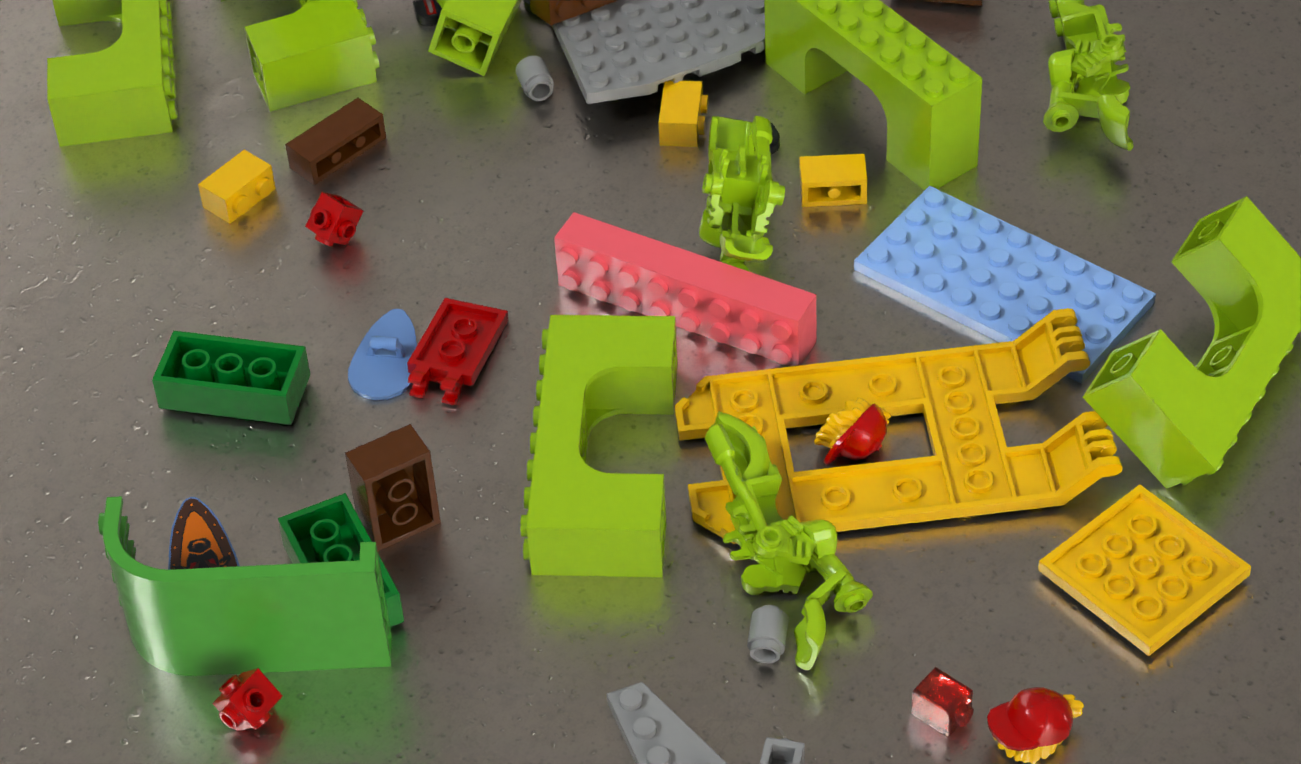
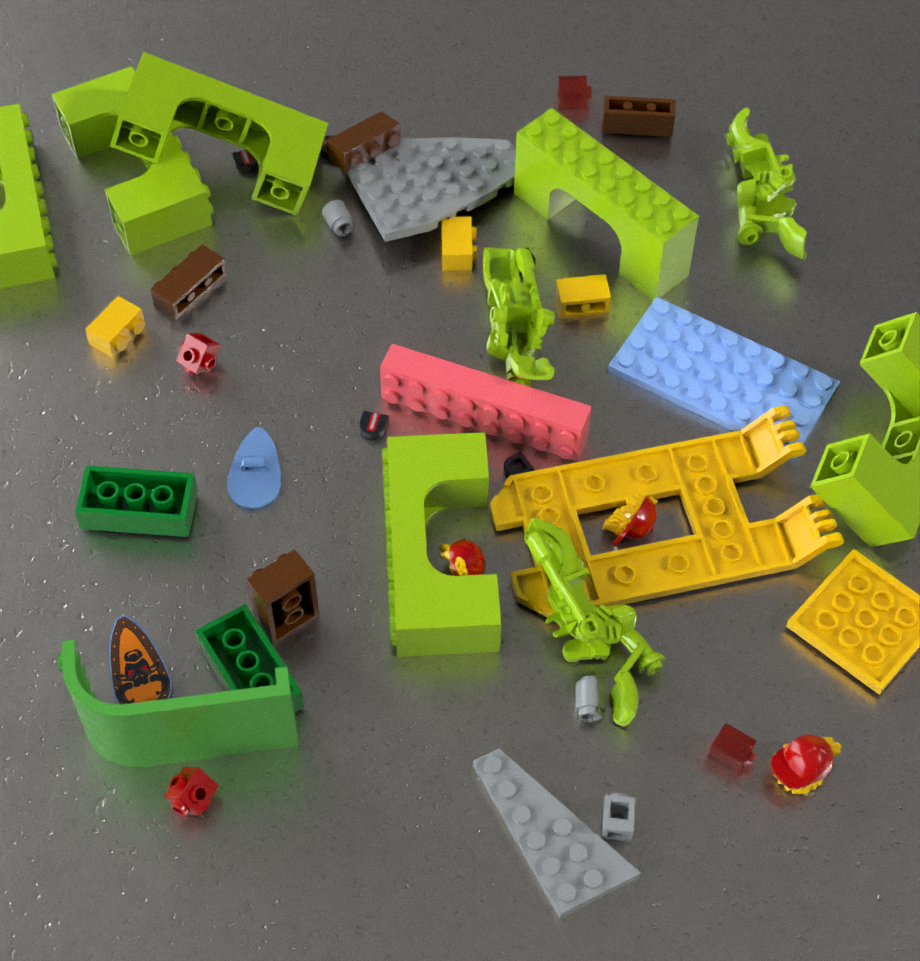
camera: 10 degrees left, 10 degrees up
red tile [407,298,509,405] -> none
none -> black tile [360,410,389,440]
none -> red hair [440,538,486,576]
none -> black tile [503,451,535,479]

